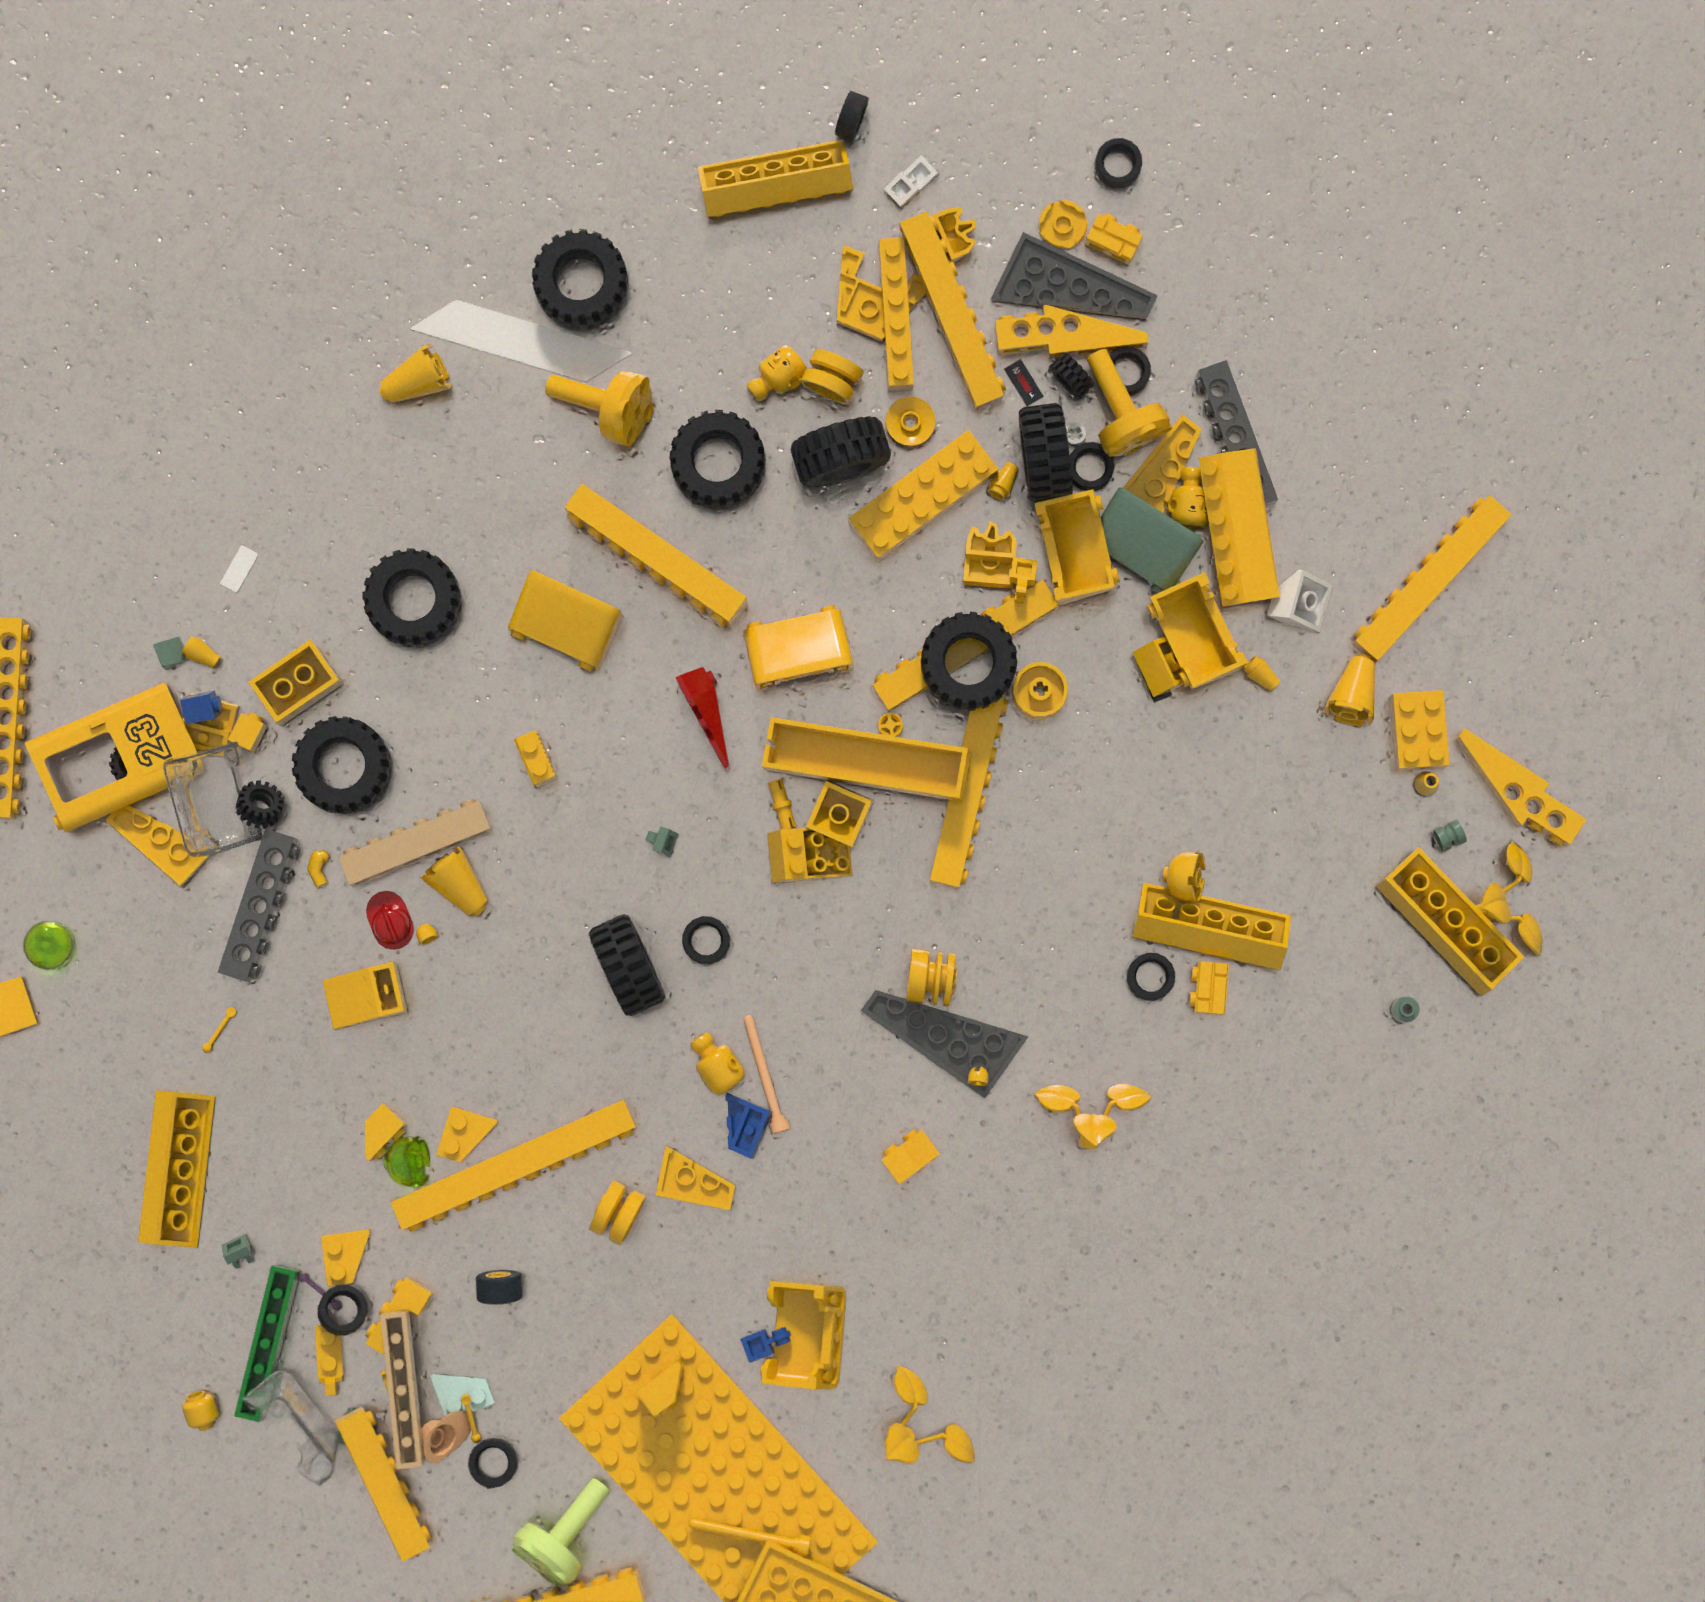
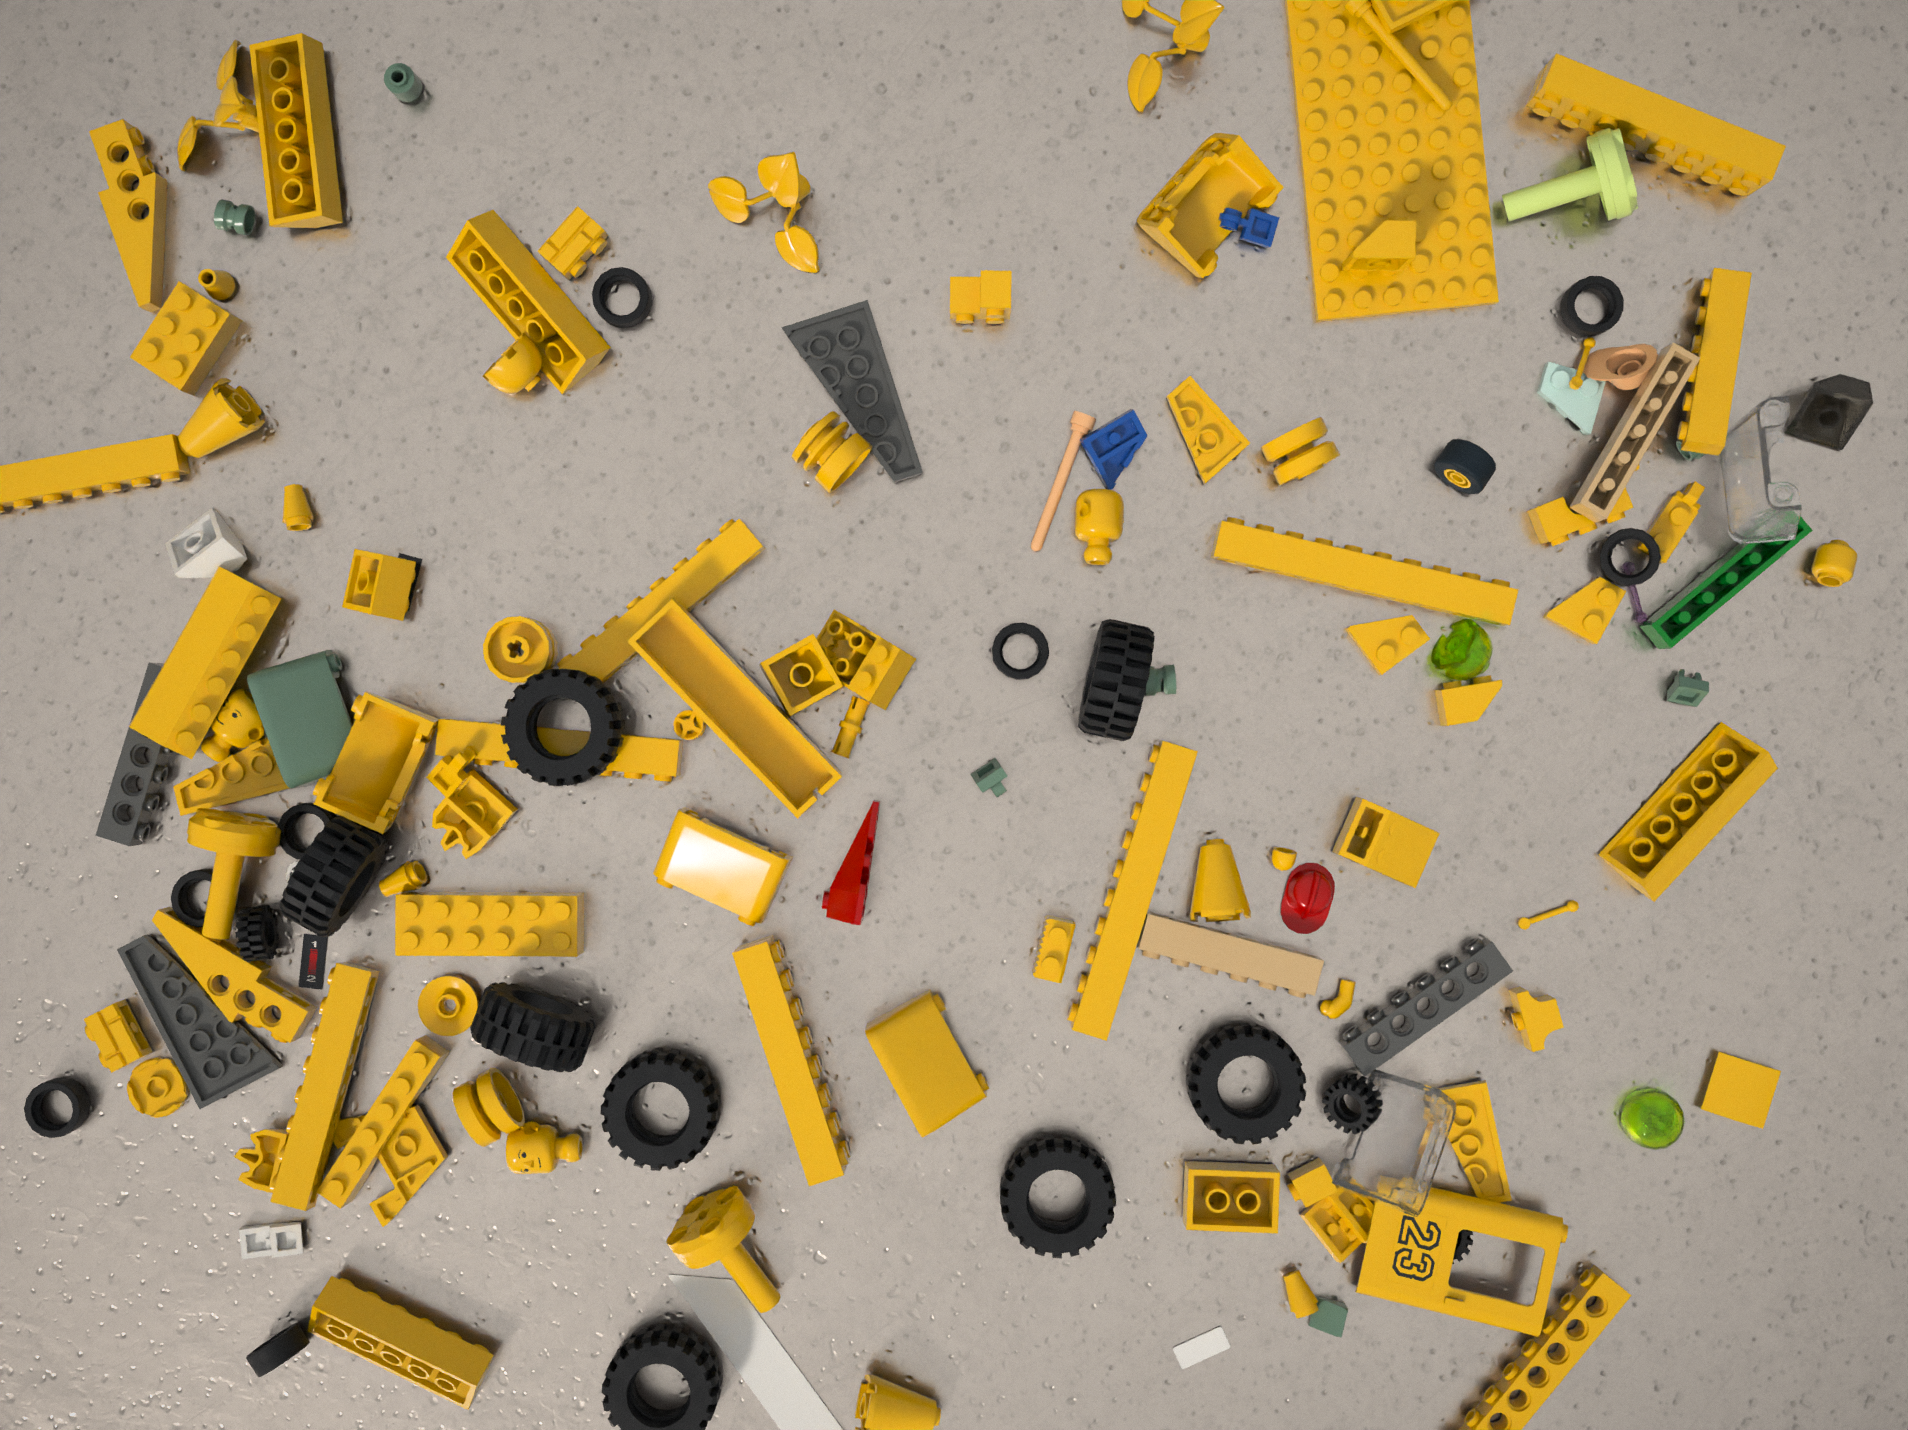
camera: 150 degrees left, 5 degrees up
blue brick [180,690,222,724] -> none
yellow hinge [968,1067,989,1086] -> none
yellow windscreen [1147,572,1248,689] -> none
none -> yellow brick [1067,740,1198,1041]
none -> sand green wheel [1145,664,1177,696]
none -> yellow brick [1509,986,1564,1052]
none -> clear smoke slope [1784,374,1873,450]

